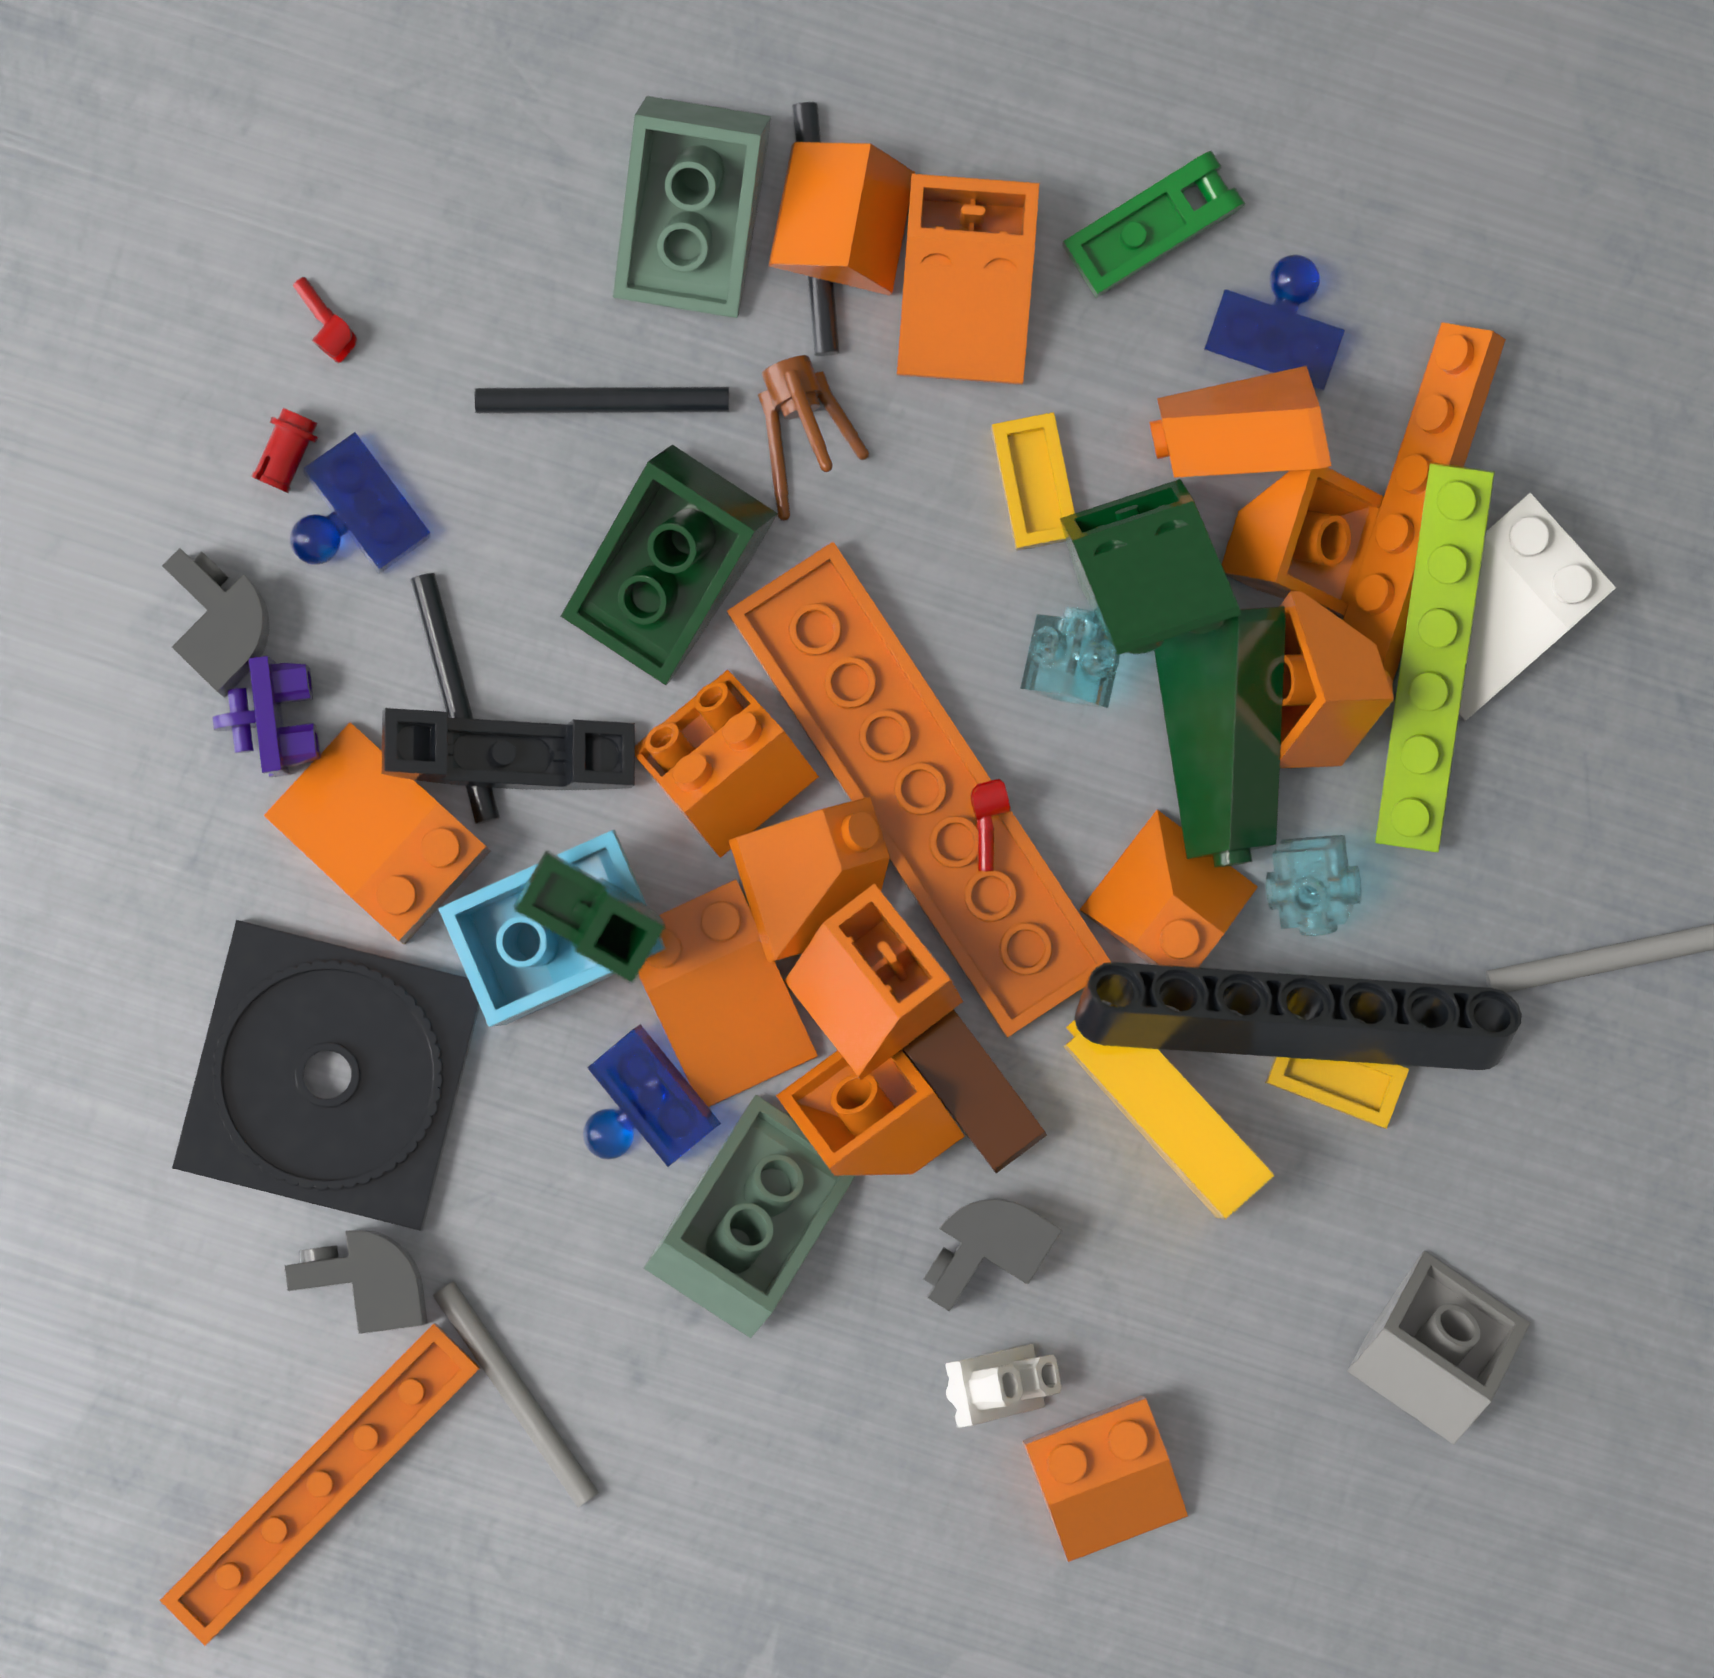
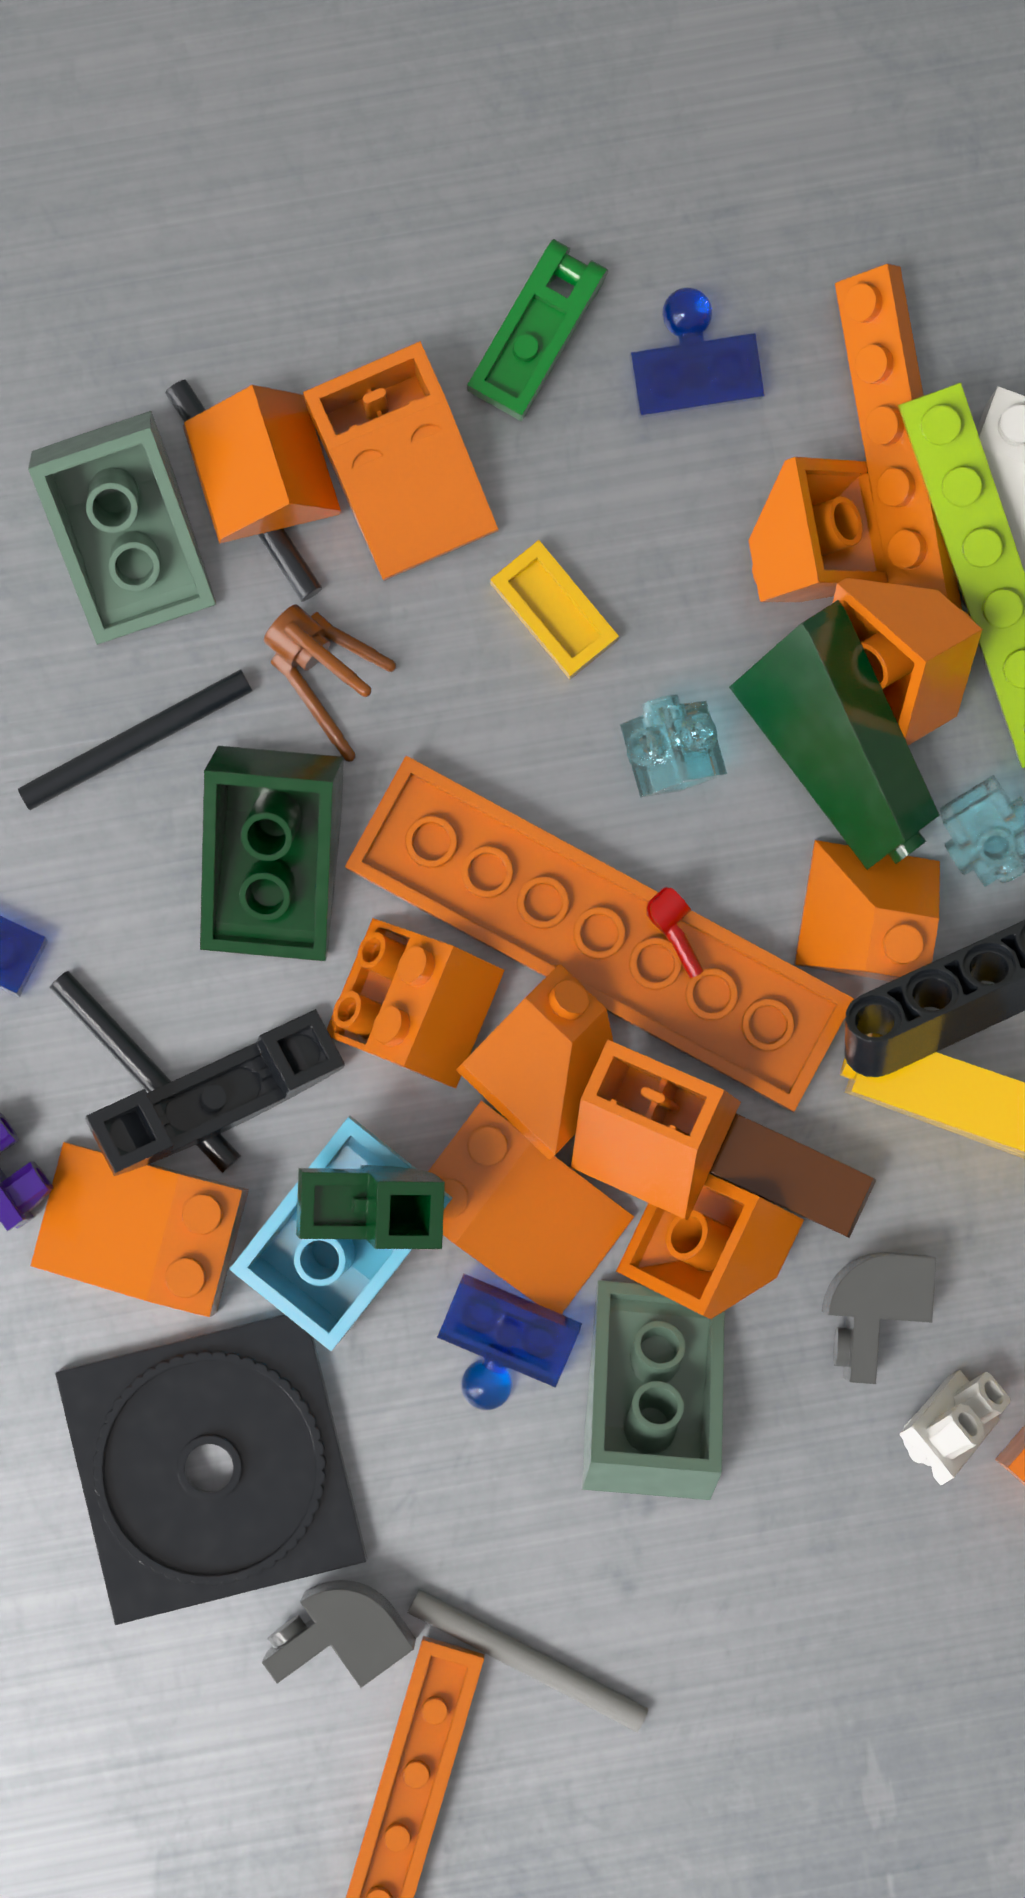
camera: 25 degrees left, 0 degrees up
dark green slope [1060,479,1241,656] -> none
orange slope [1149,366,1332,478] -> none

